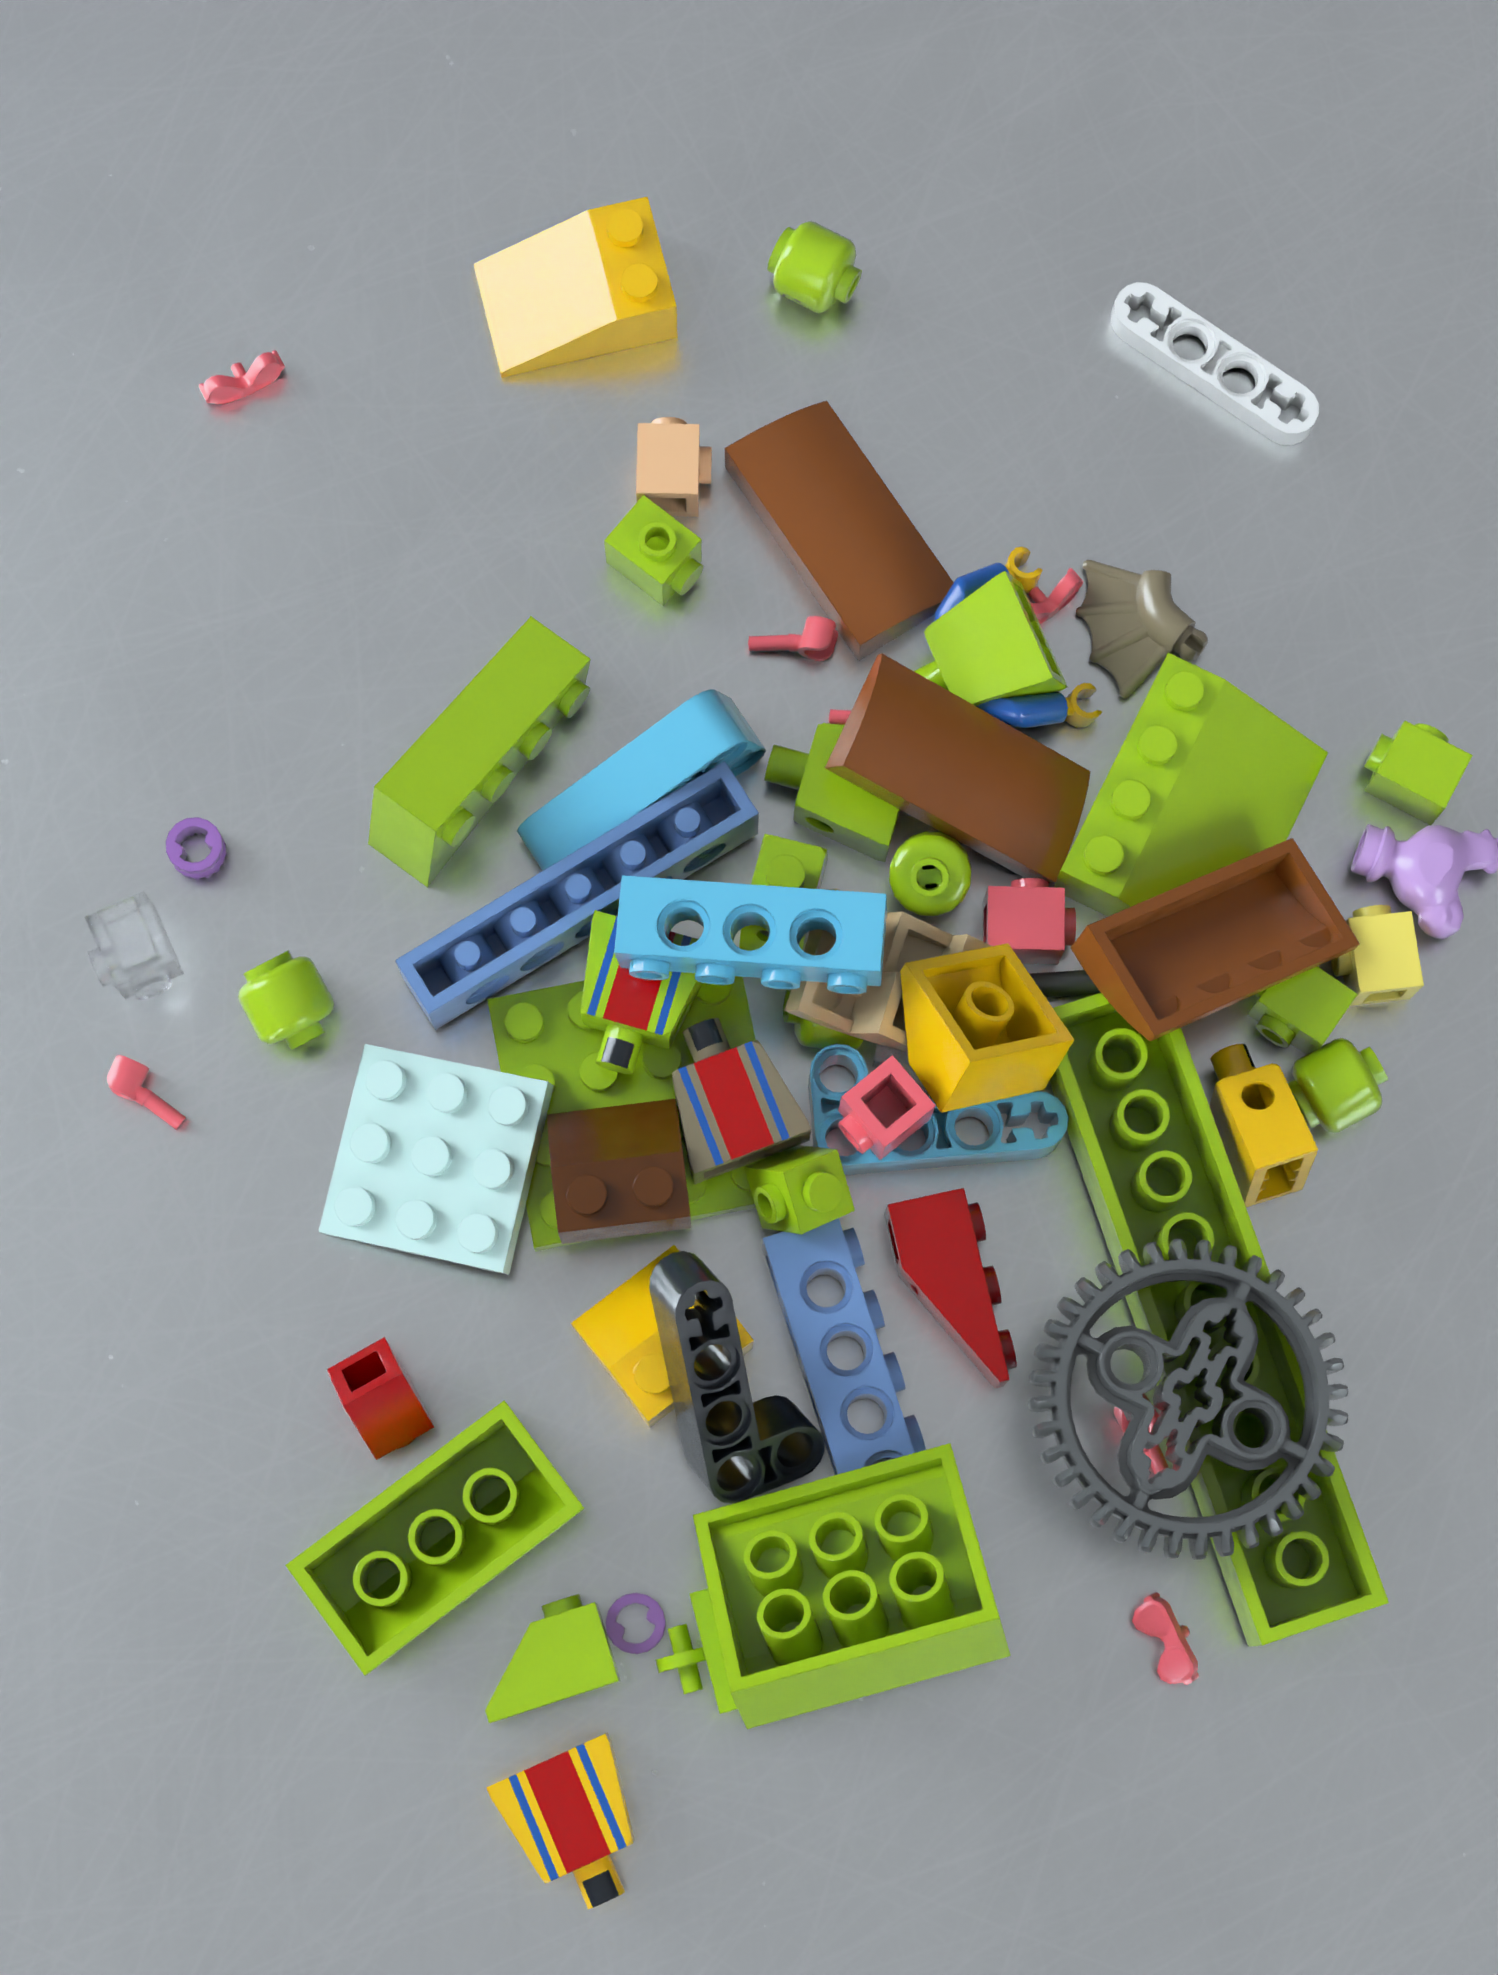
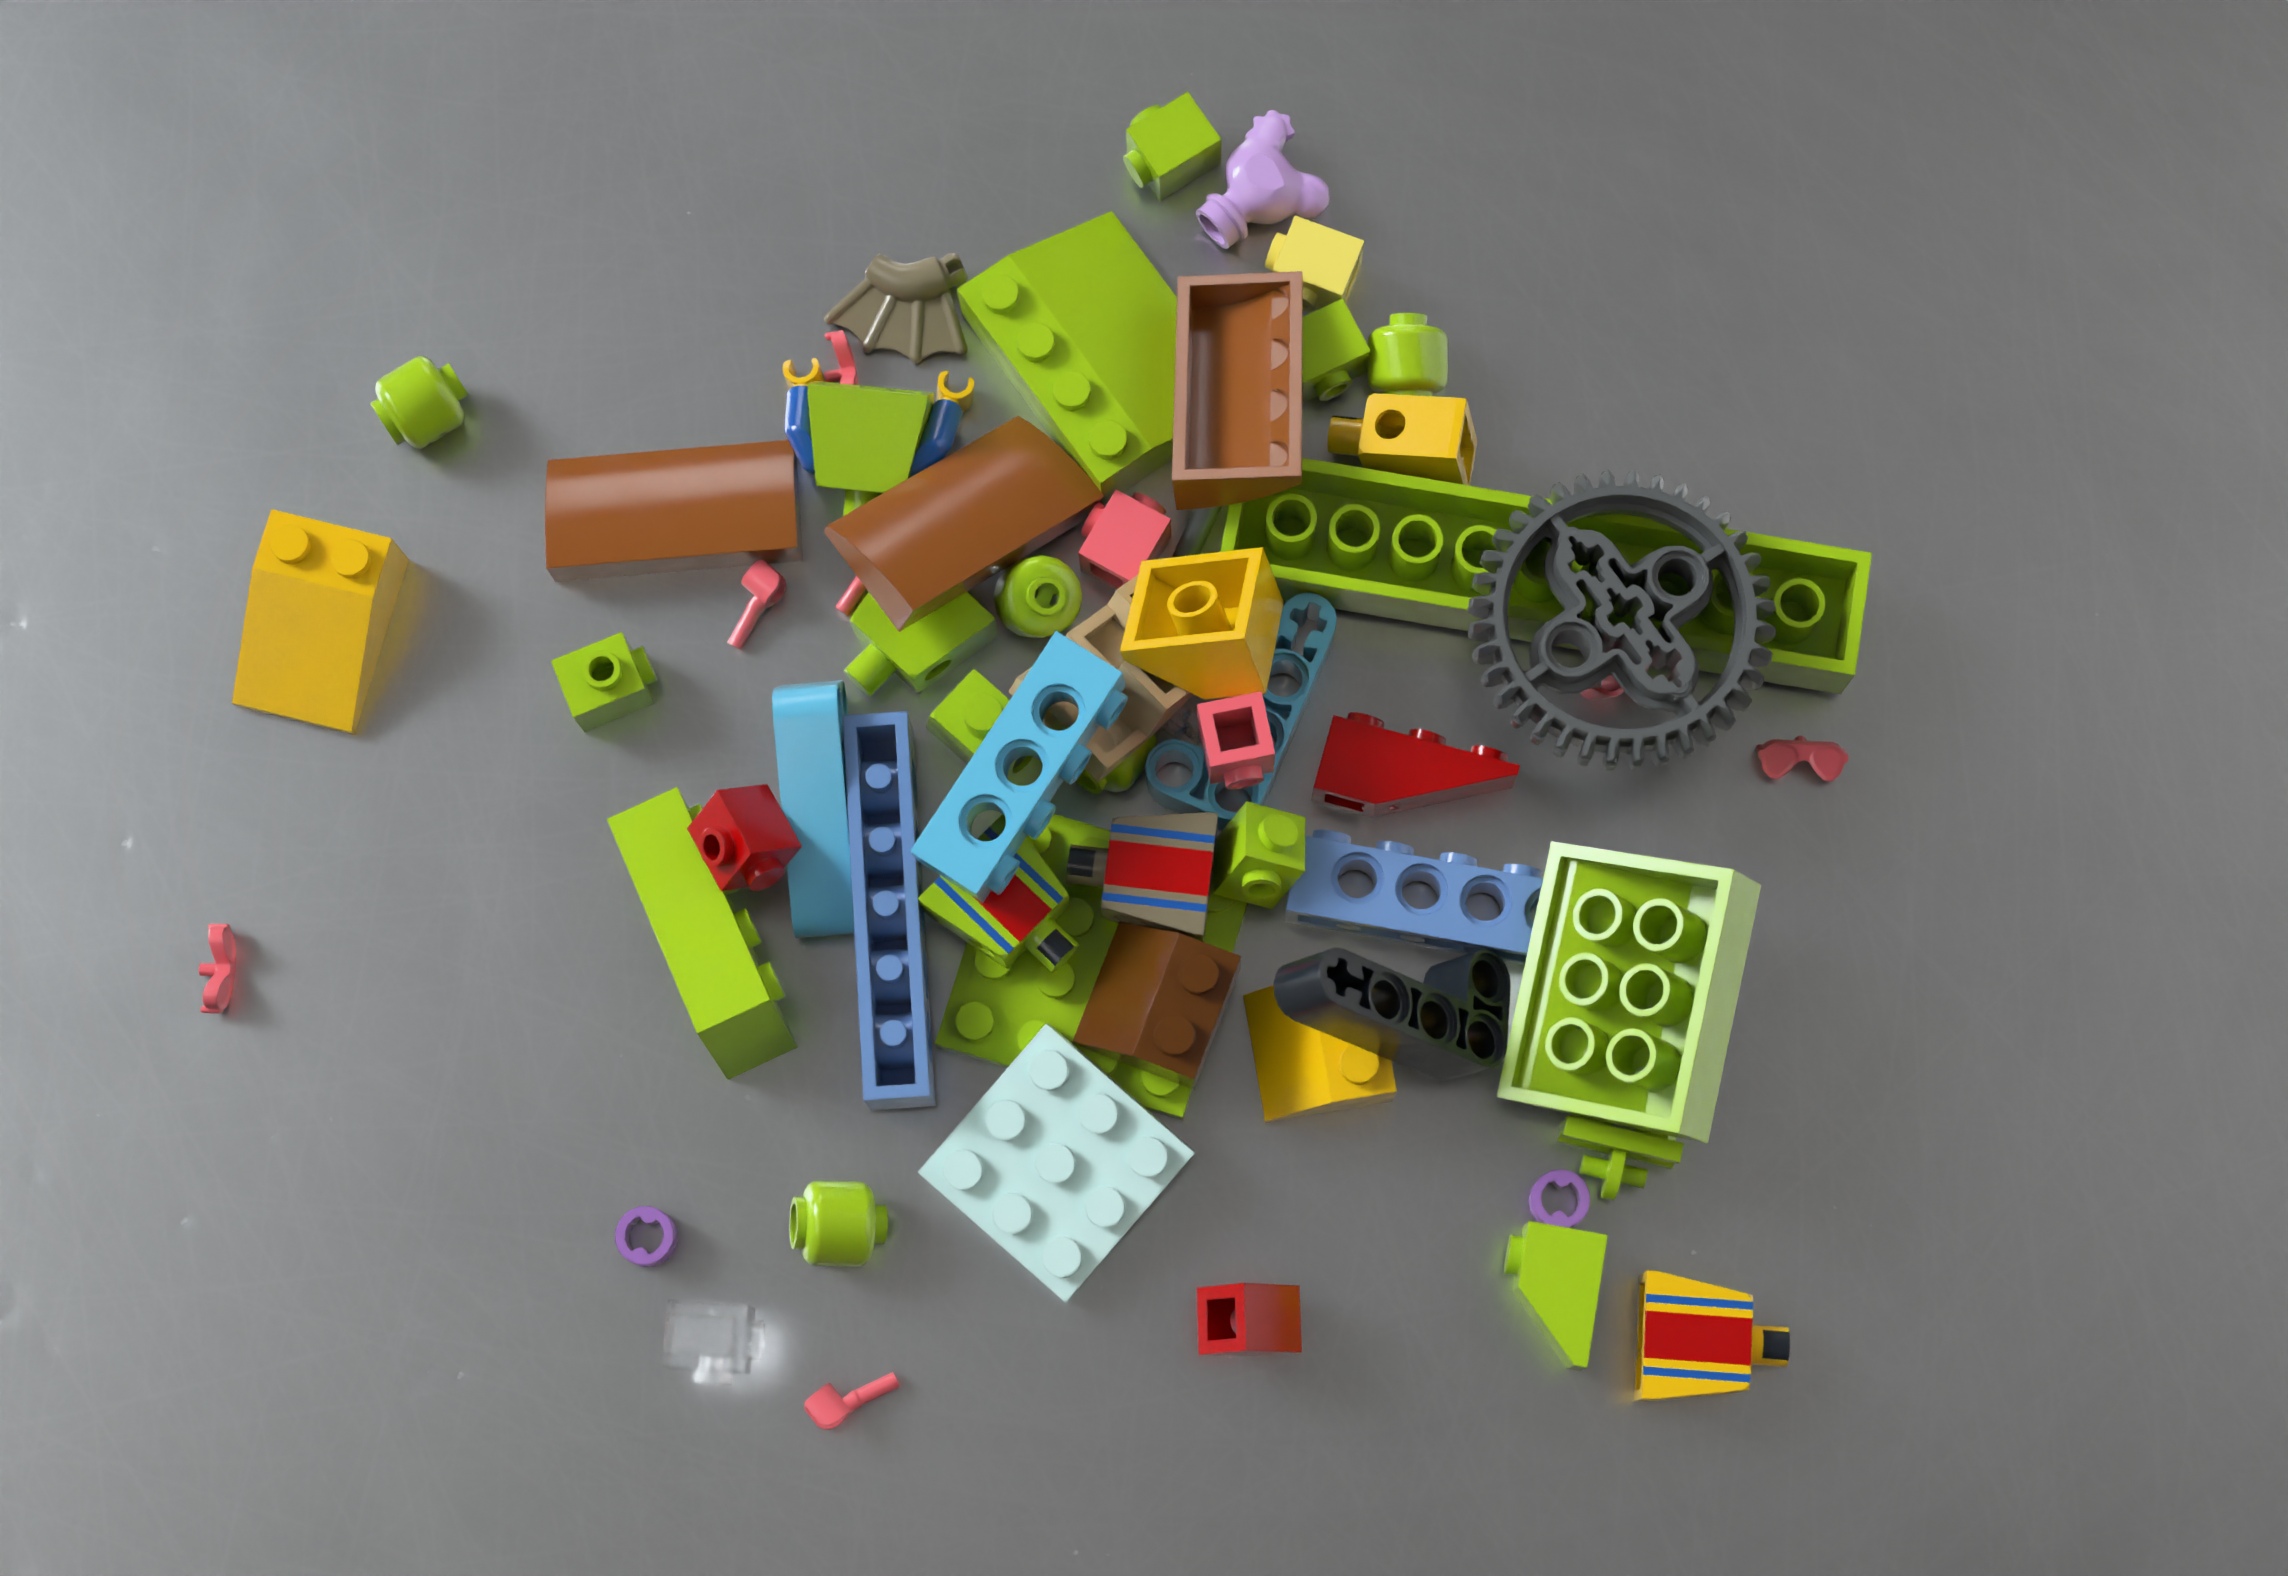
camera: 55 degrees left, 0 degrees up
lime slope [285,1400,585,1676] -> none
light nougat brick [636,417,712,517] -> none
white beam [1111,282,1319,446] -> none
none -> red brick [687,784,802,891]

